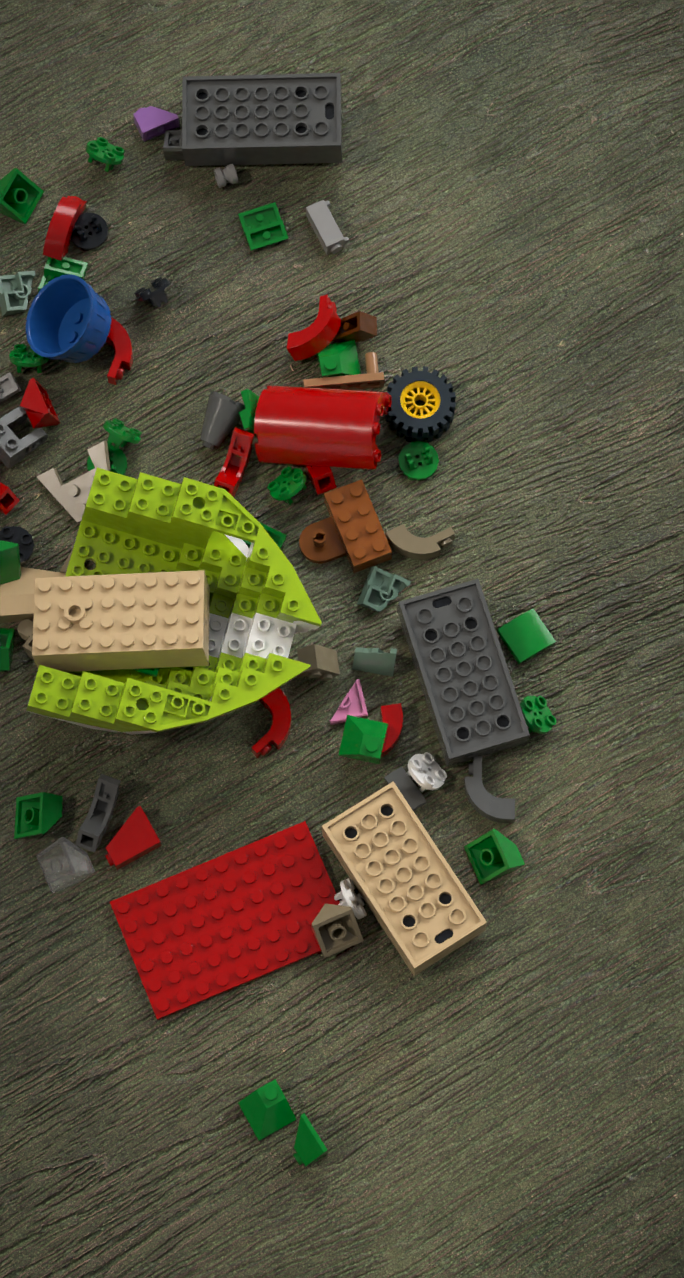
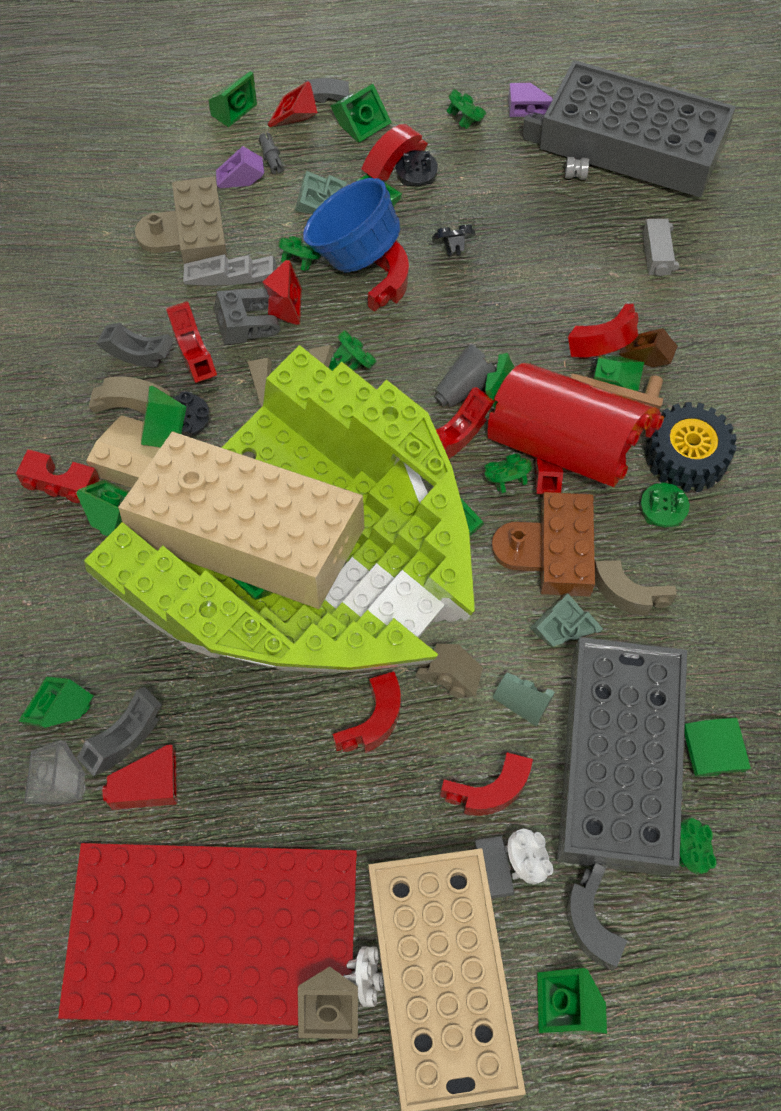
camera: 25 degrees right, 10 degrees down
green slope [238,202,289,251] -> none
bright pink tile [330,679,368,725] -> none
green slope [338,715,388,764] -> none

